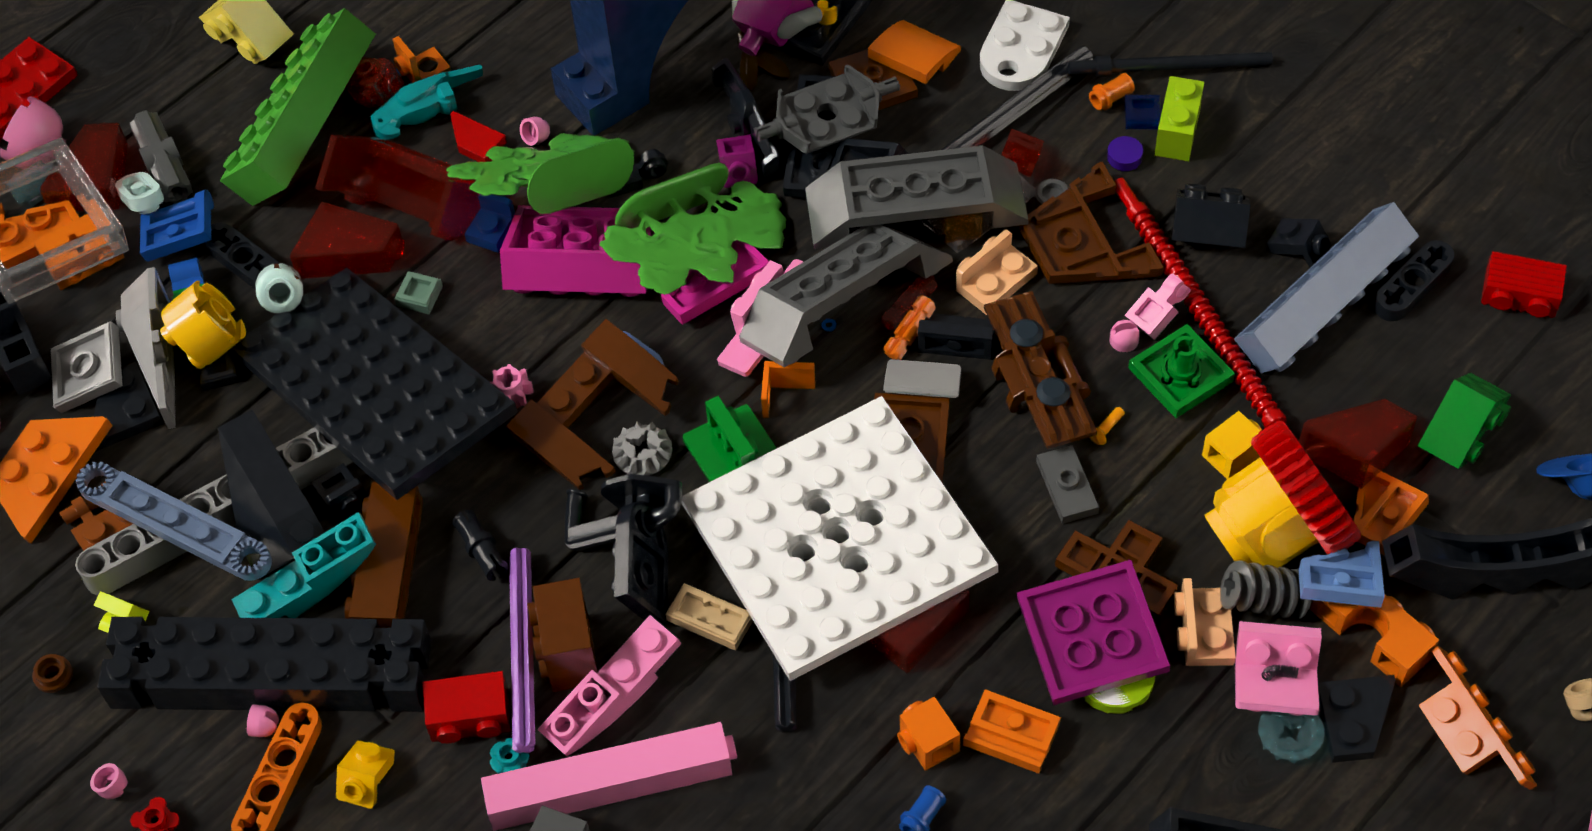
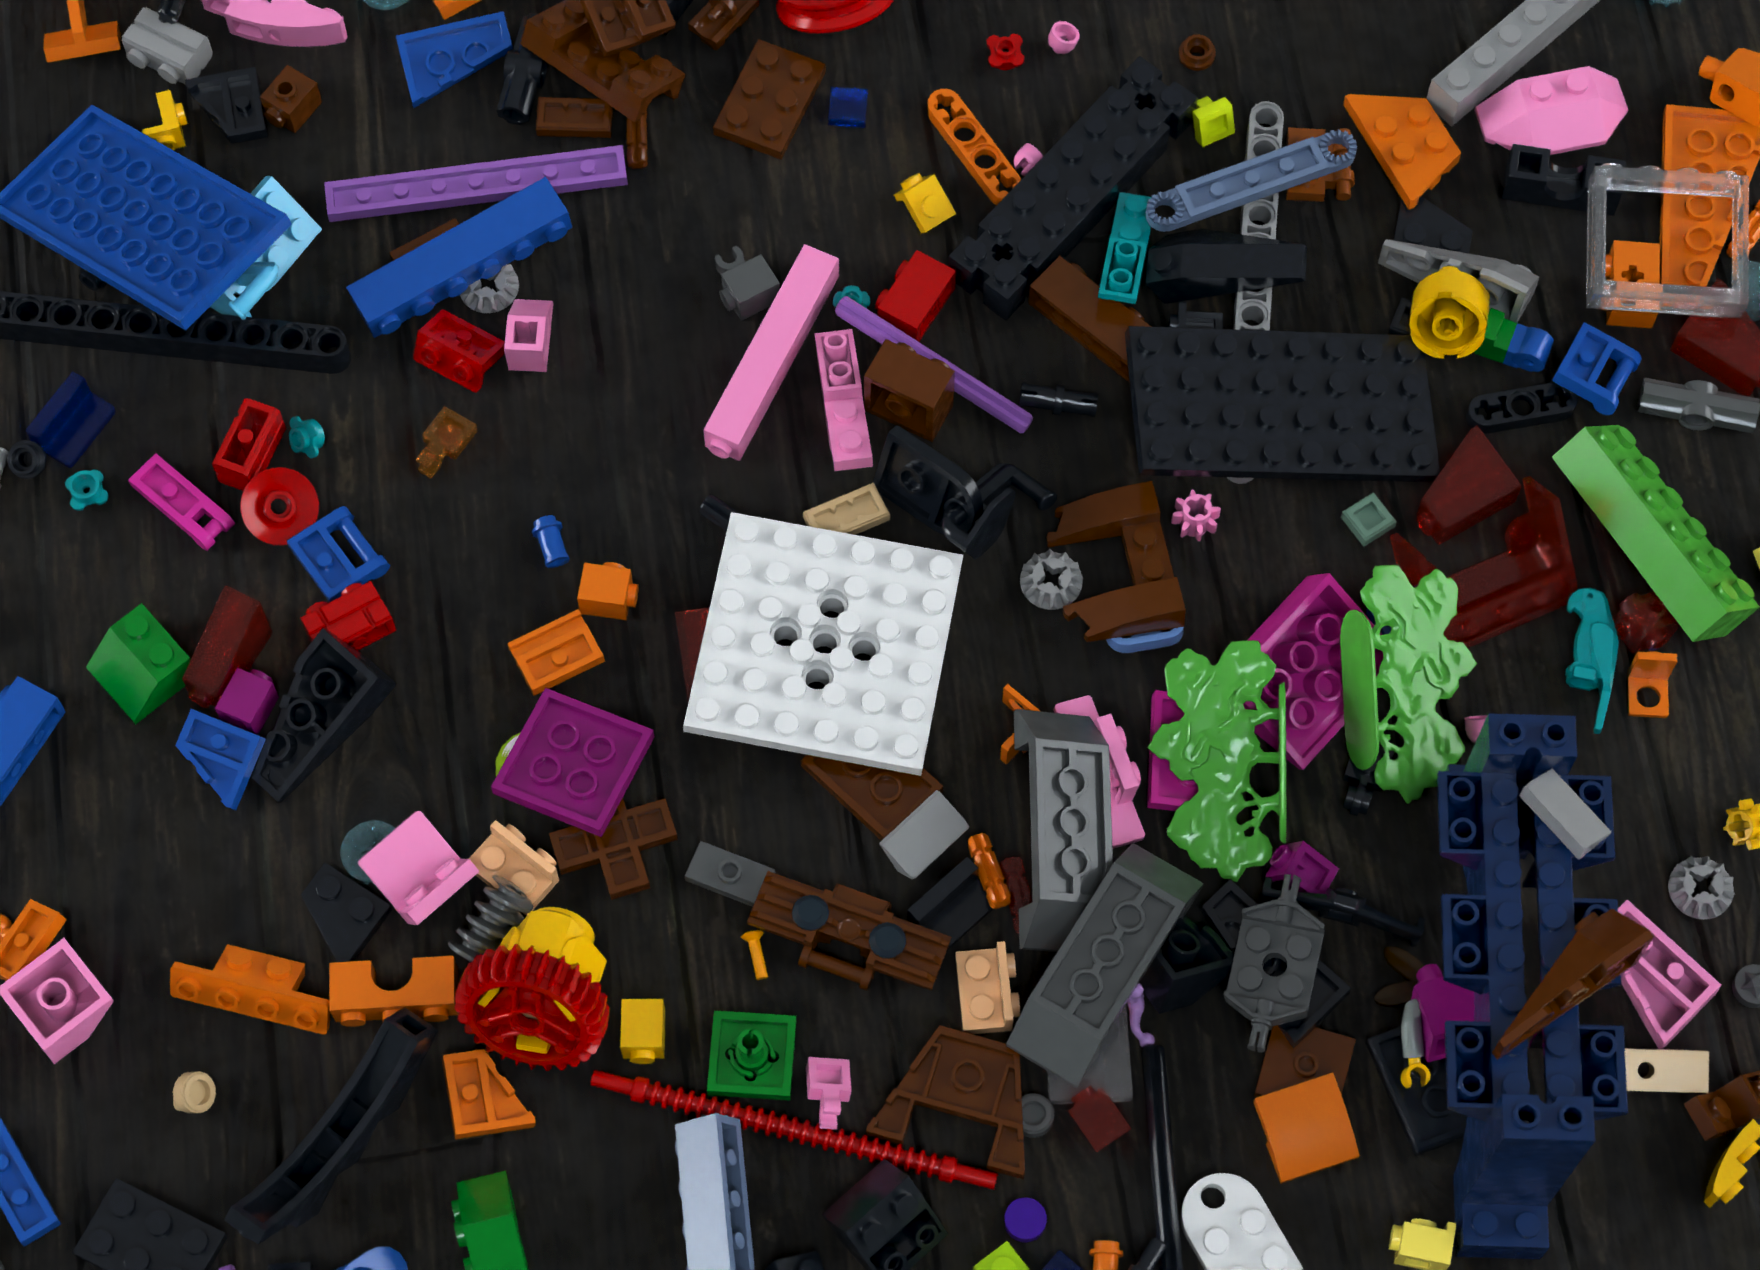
camera: 125 degrees right, 10 degrees up
light grey tile [51,321,123,413] -> none
light aqua plate [115,172,164,214] -> none
light aqua head [255,263,303,314] -> none
red tile [450,111,507,162] -> none
green bracket [683,396,777,482] -> none
bright pink hinge [1109,320,1140,352] -> none
black leg [1261,665,1299,681] -> none
clear red slope [1299,399,1417,489] -> none
medium blue wing [1299,541,1385,608] -> none

